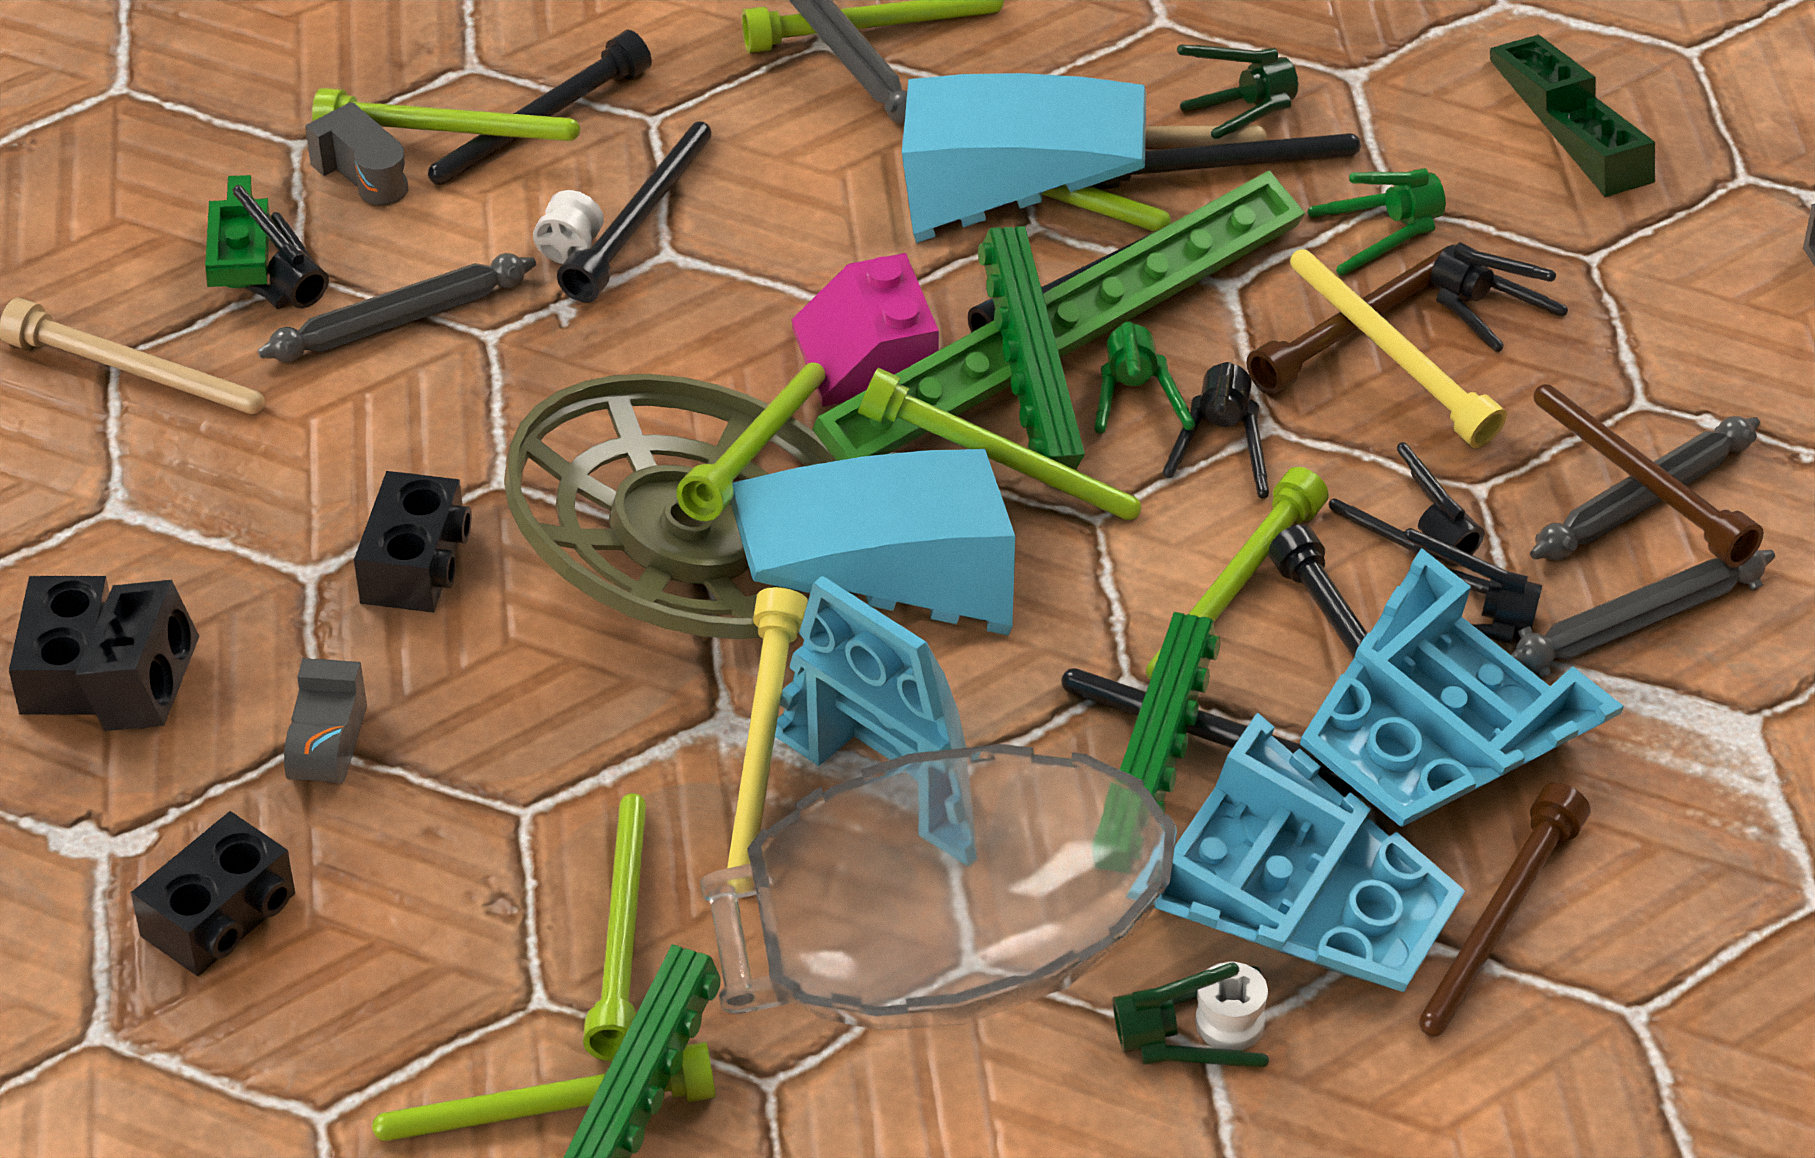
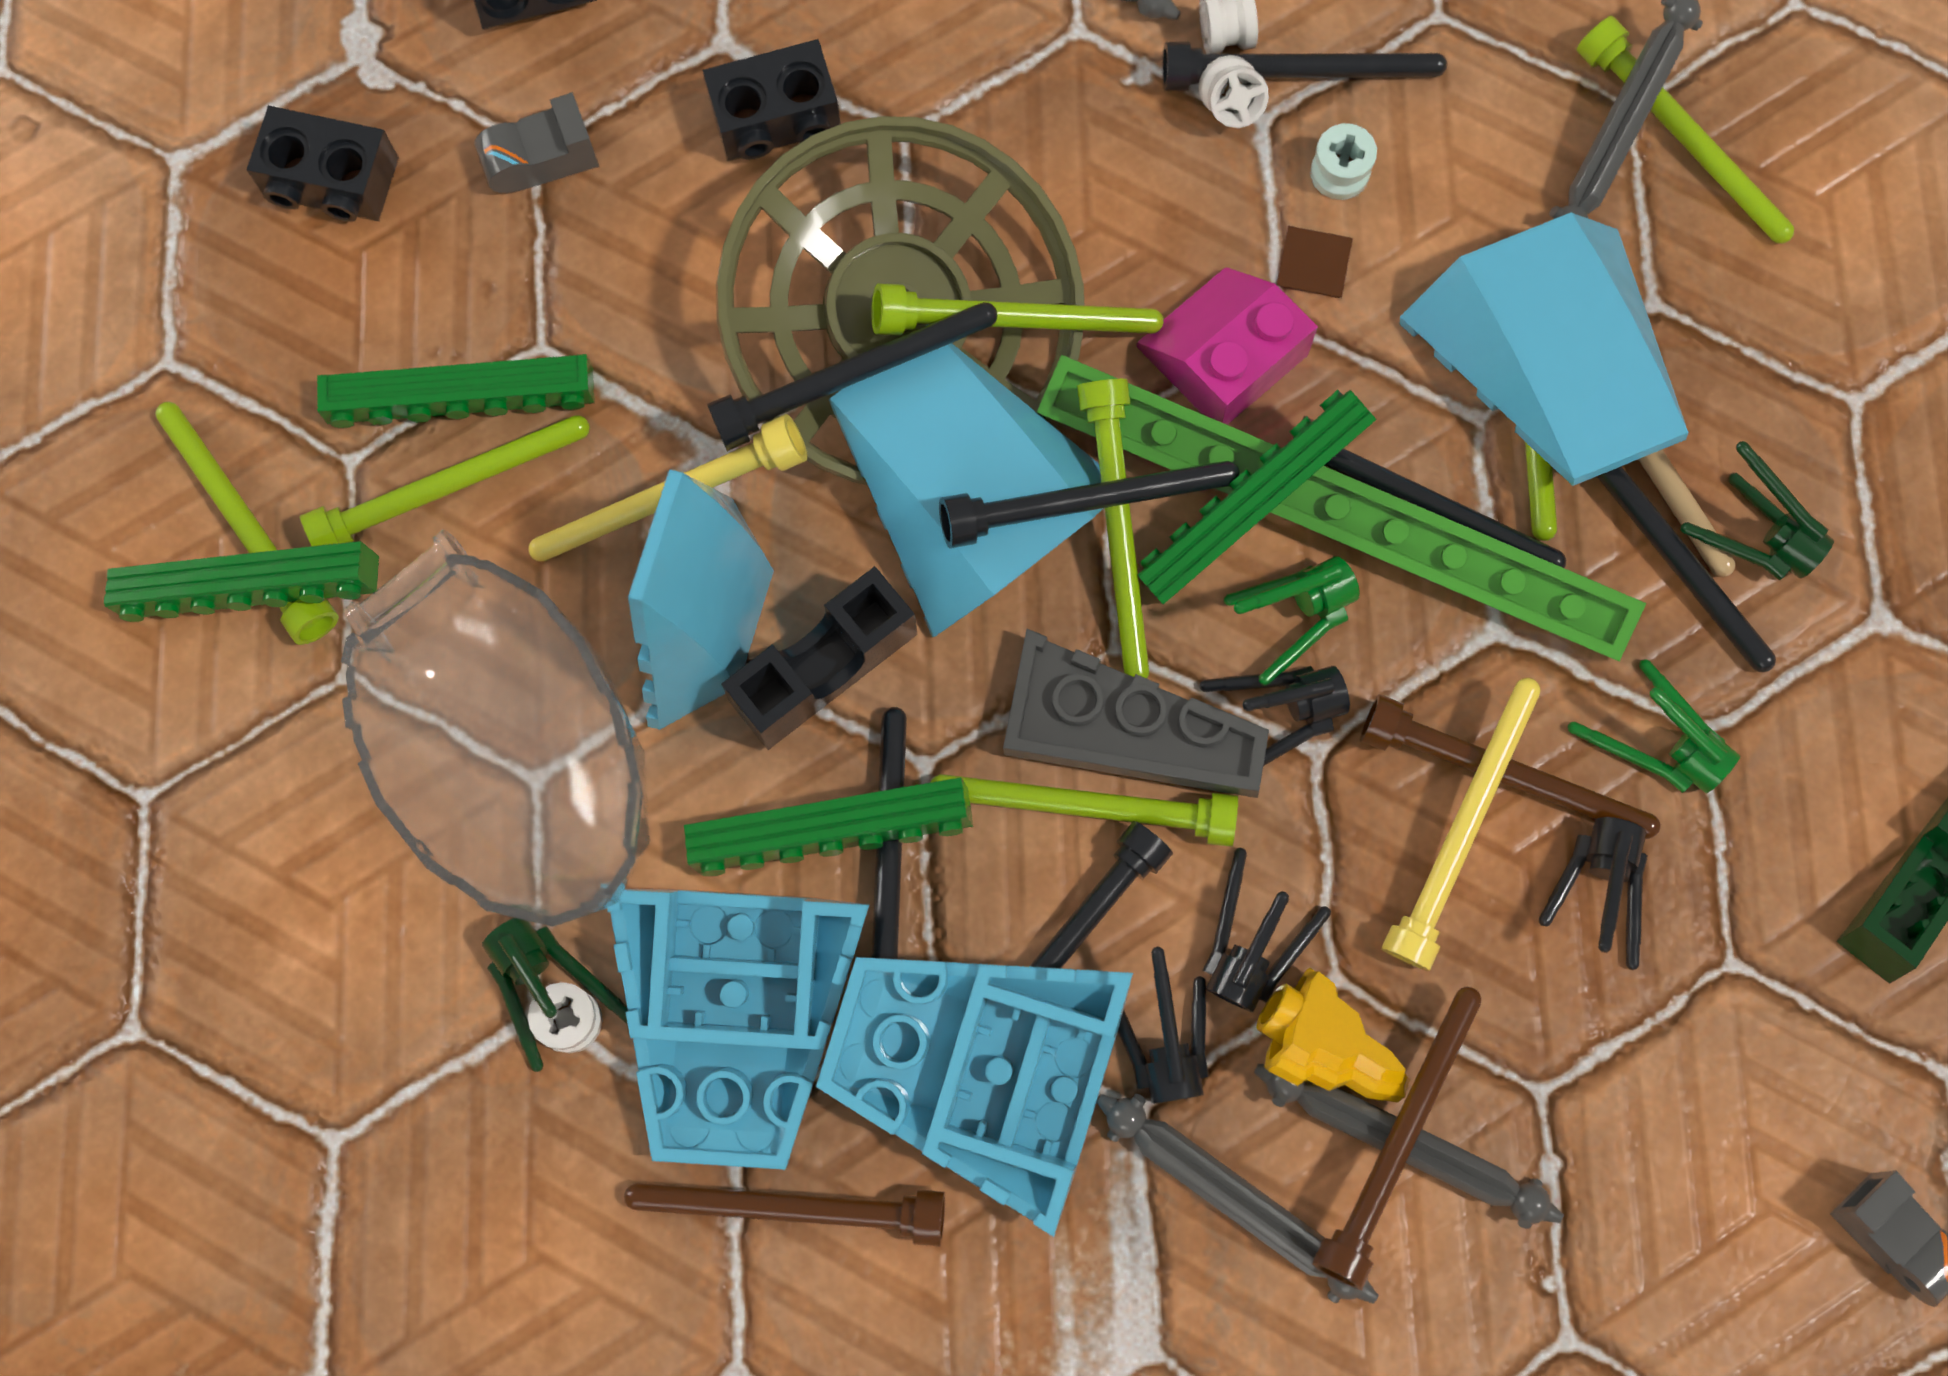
camera: 65 degrees right, 30 degrees up
none -> green piece [317,354,595,428]
none -> black piece [707,302,998,451]
none -> black arch [721,566,917,750]
none -> black piece [939,461,1240,549]
none -> dark grey wing [1003,629,1269,798]
none -> white wheel [1199,55,1269,128]
none -> yellow rock [1256,967,1410,1103]
none -> reddish brown sticker [1277,226,1353,298]
none -> light aqua wheel [1311,123,1377,200]

